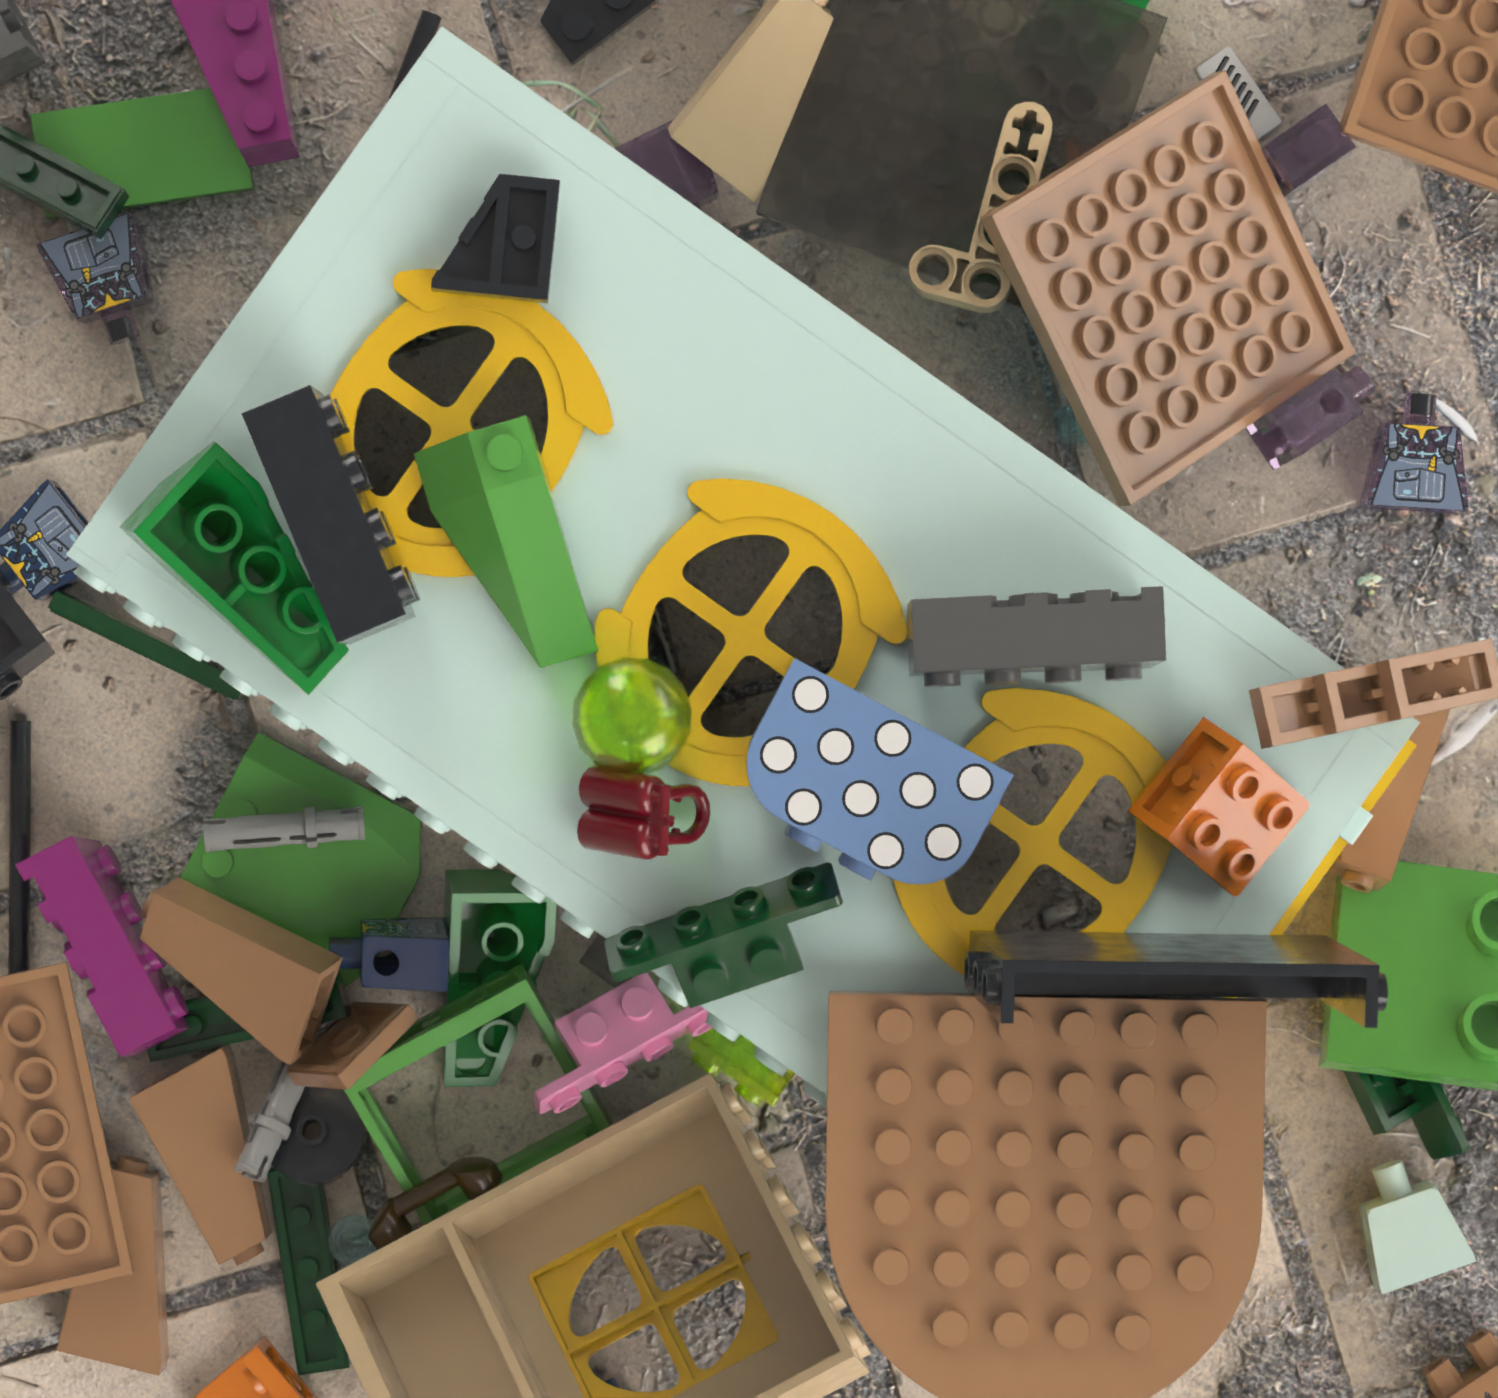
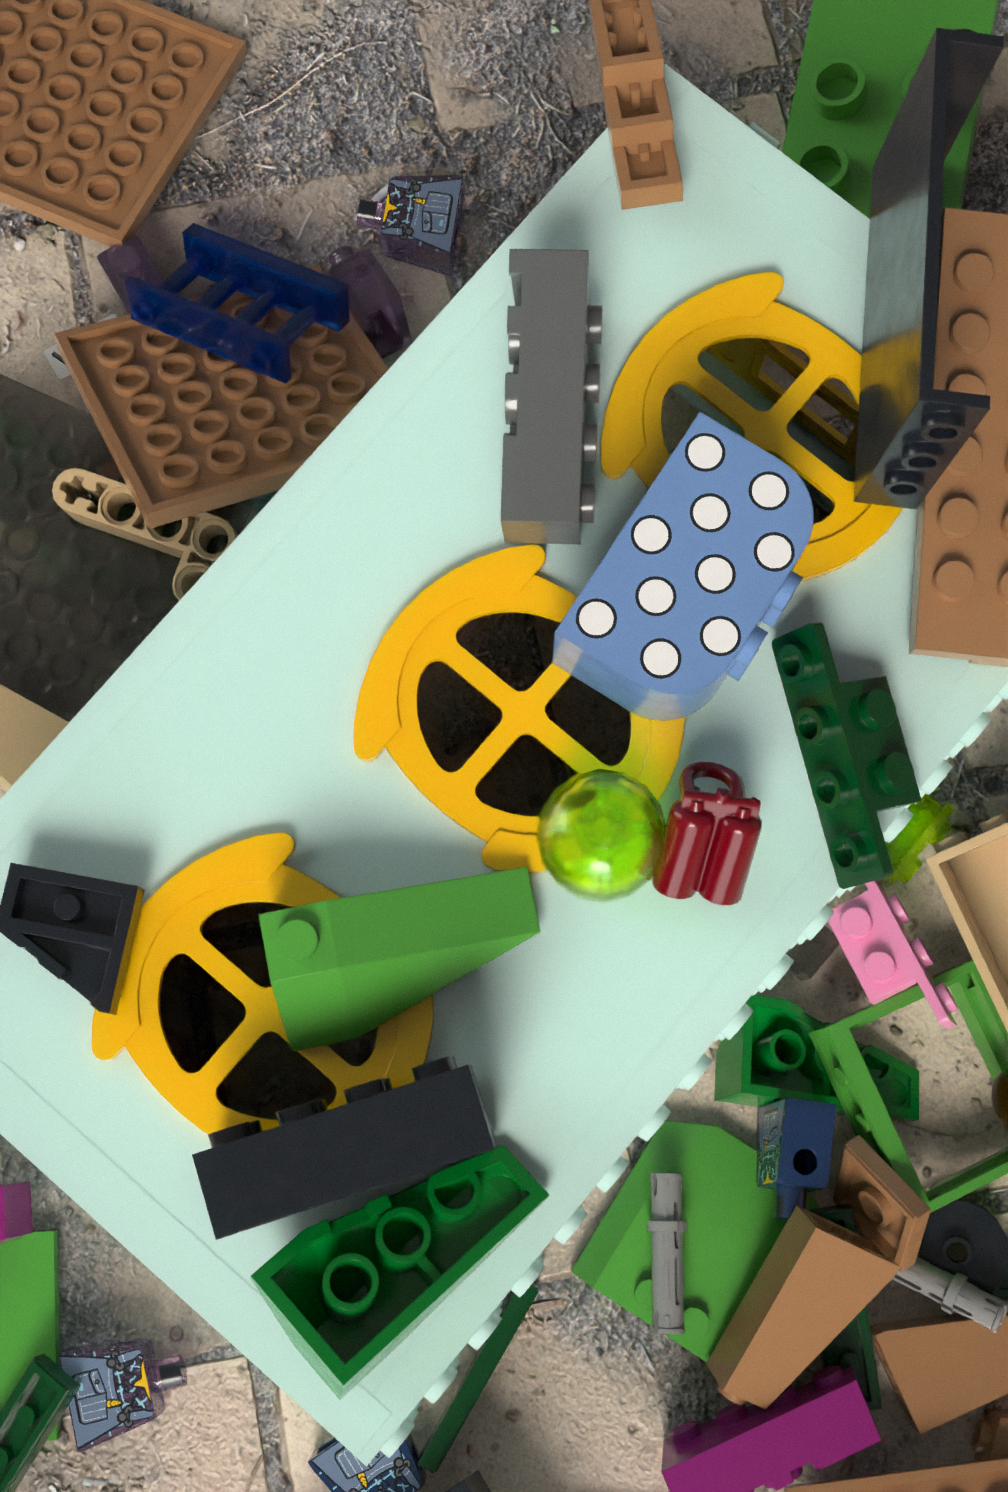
camera: 85 degrees left, 10 degrees down
orange bracket [1128,717,1309,896] -> none
none -> clear blue fence [125,223,350,384]

